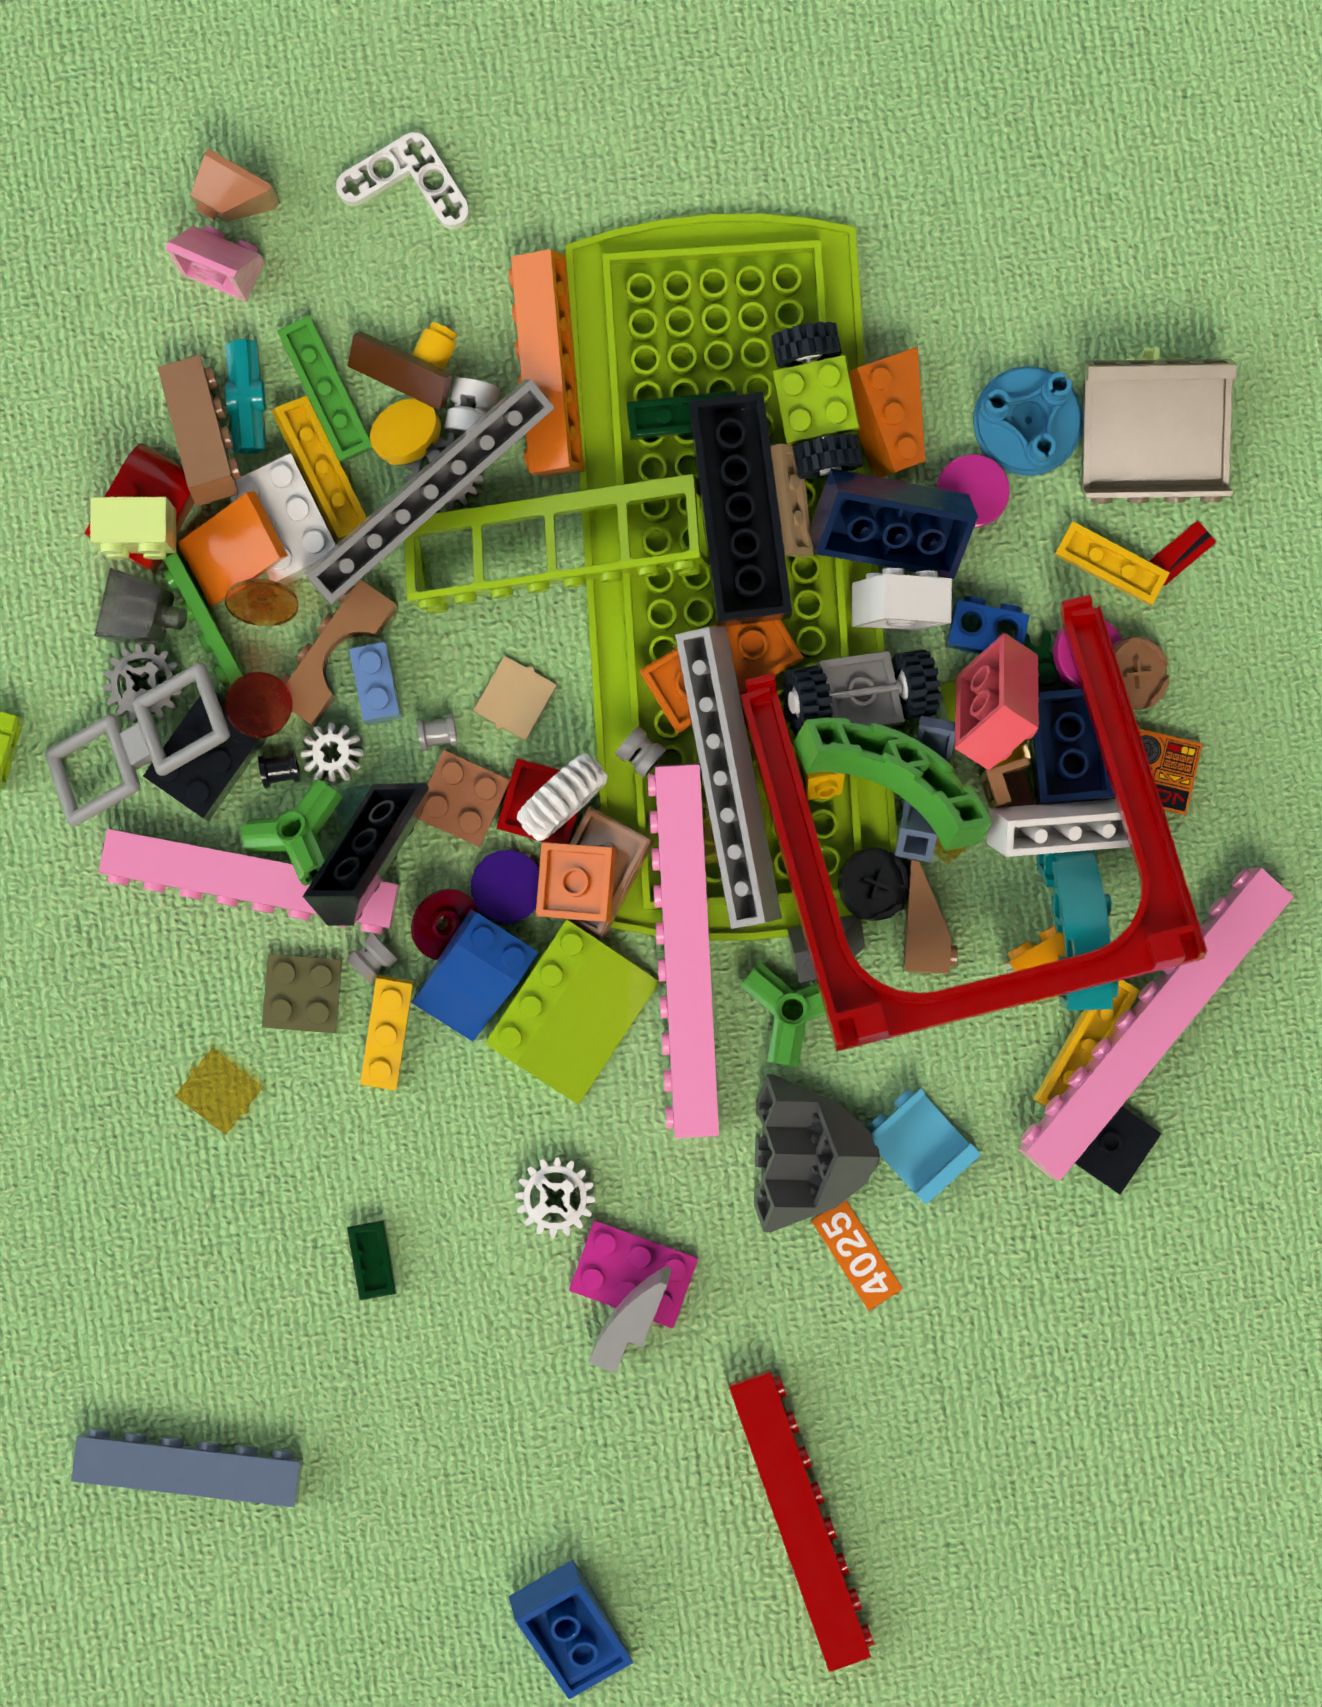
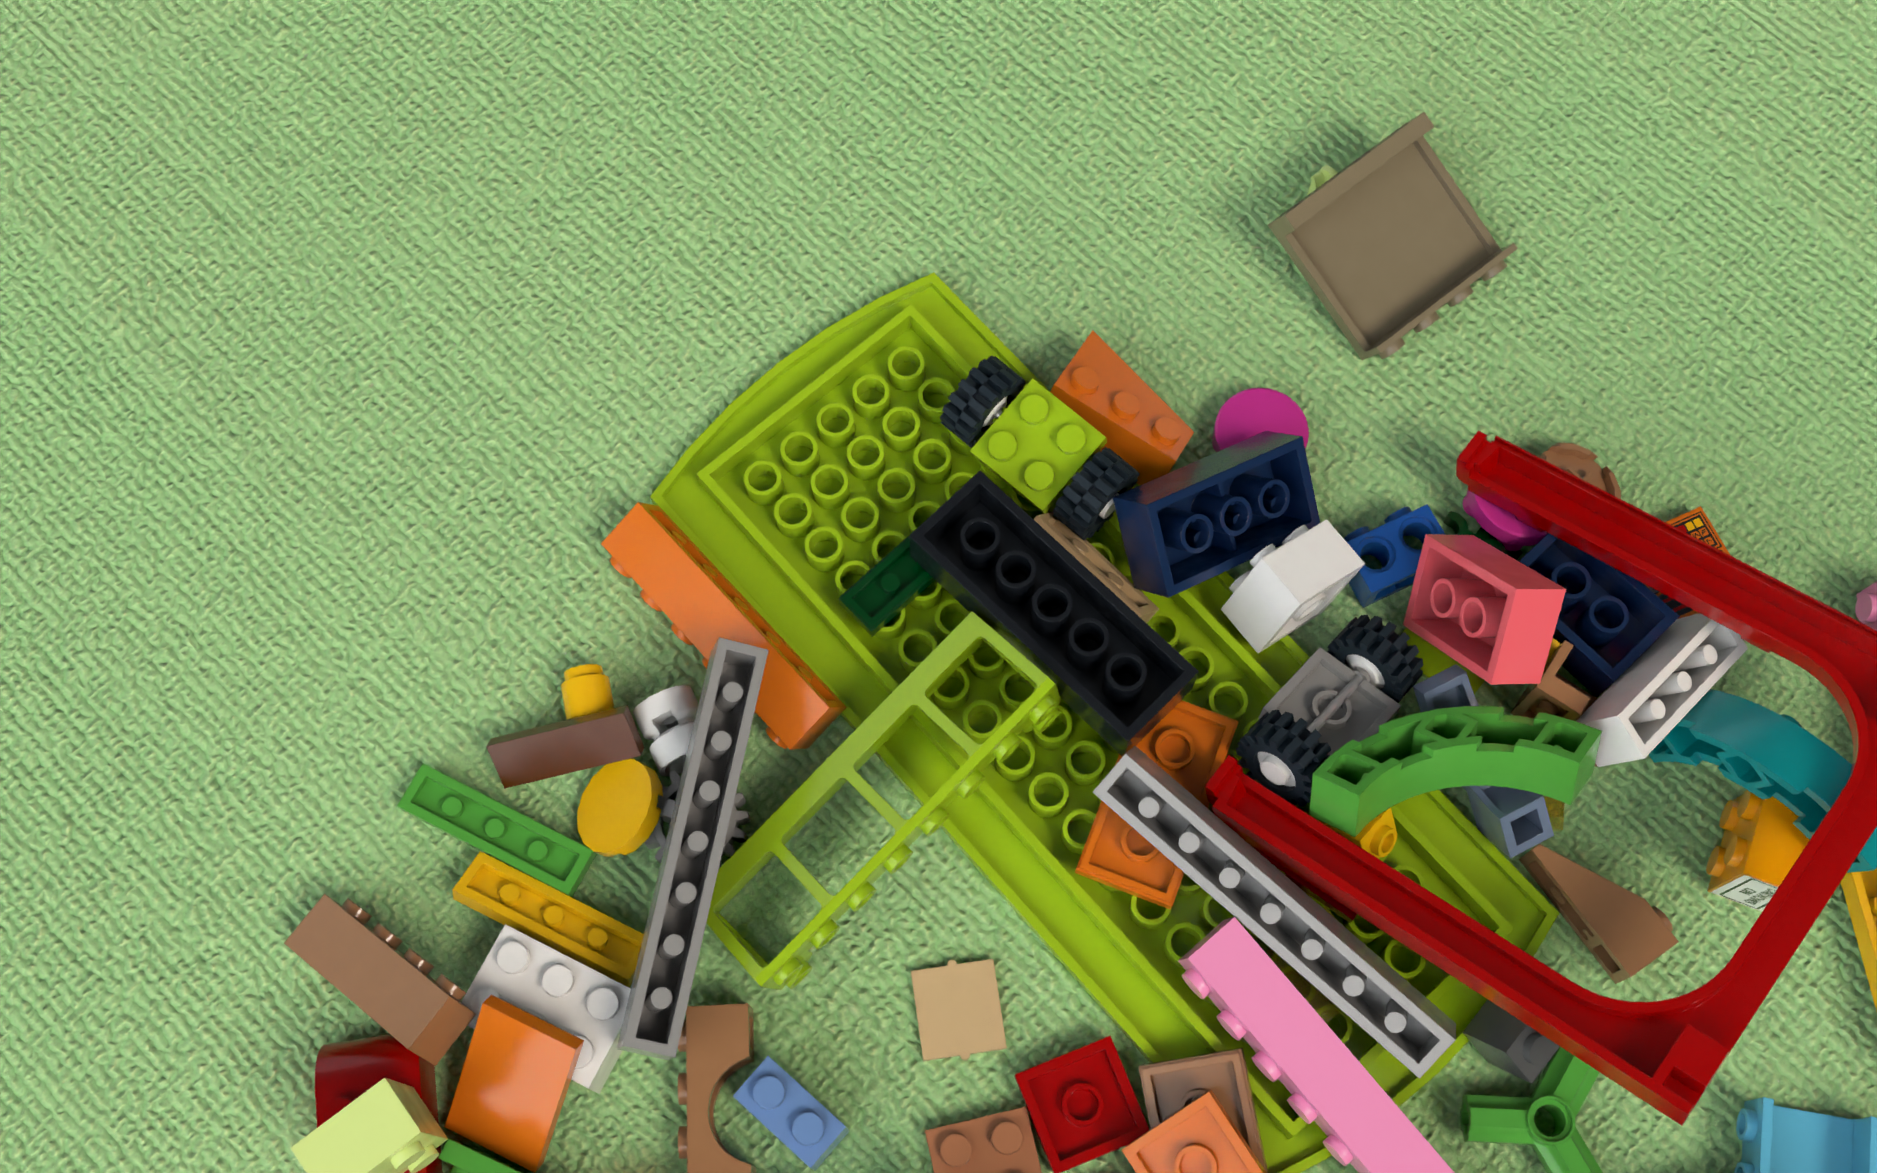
camera: 35 degrees left, 15 degrees down
bright pink slope [165,226,264,302] -> none
nougat slope [190,149,279,222] -> none
teal piece [225,339,266,454] -> none
clear orange dish [225,579,299,626] -> none
white beam [336,132,469,230] -> none
light grey bush [416,713,458,751] -> none
white gear [517,754,608,841] -> none
light grey wheel [615,726,667,778] -> none
black tile [838,847,910,922] -> none
dark azure piece [973,366,1083,476] -> none
yellow plate [1054,521,1169,607] -> none
red sticker [1149,521,1216,586] -> none

